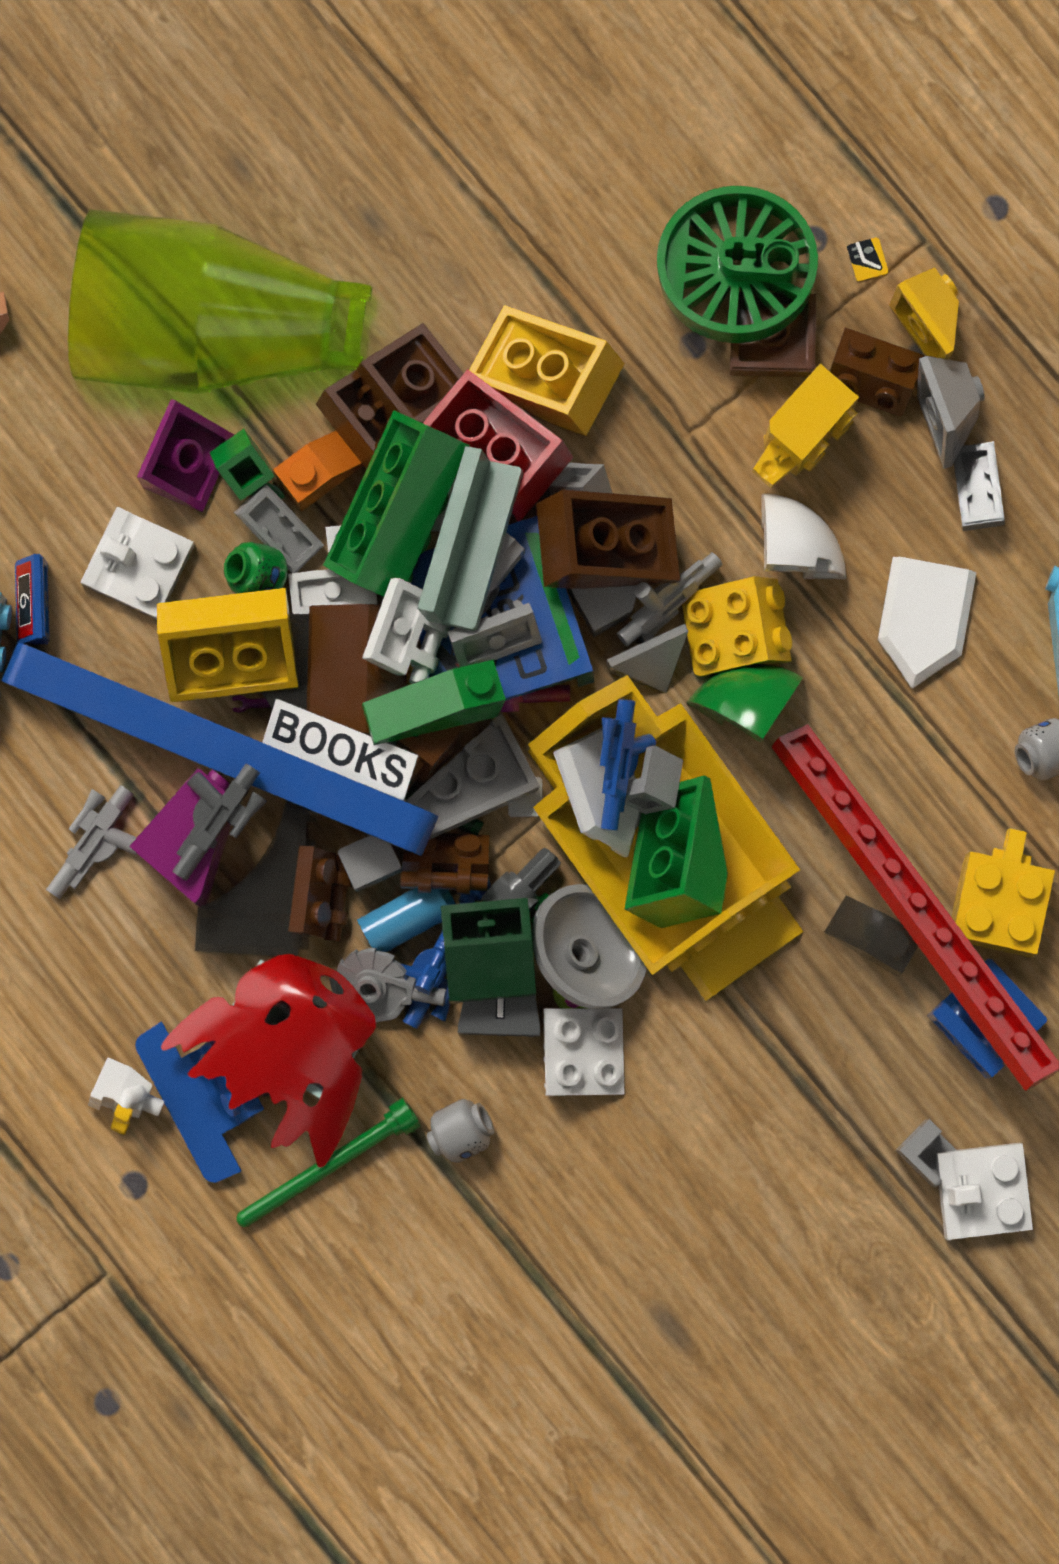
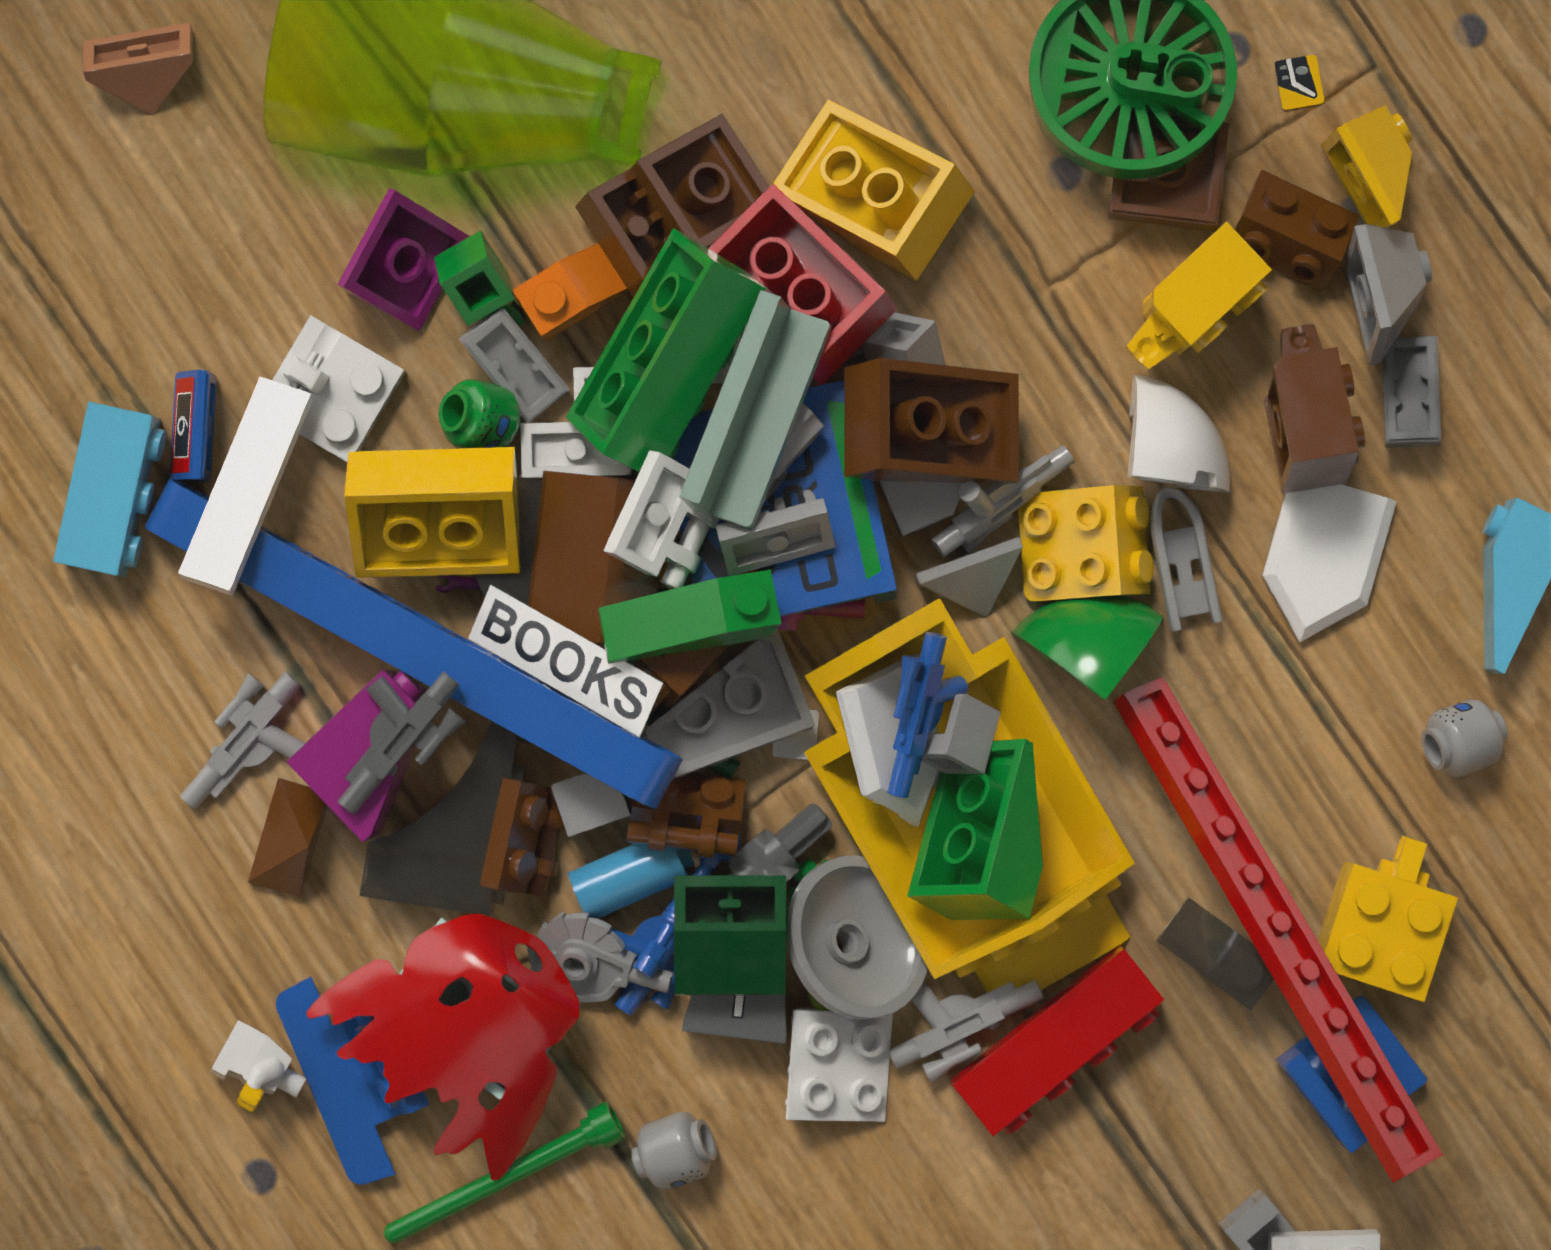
camera: 10 degrees right, 5 degrees up
none -> white tile [178,377,313,596]
none -> reddish brown slope [248,778,328,897]
none -> light grey piece [889,979,1045,1083]
none -> red brick [950,945,1165,1137]
none -> light grey piece [1150,488,1222,631]
none -> reddish brown hinge [1264,324,1365,494]

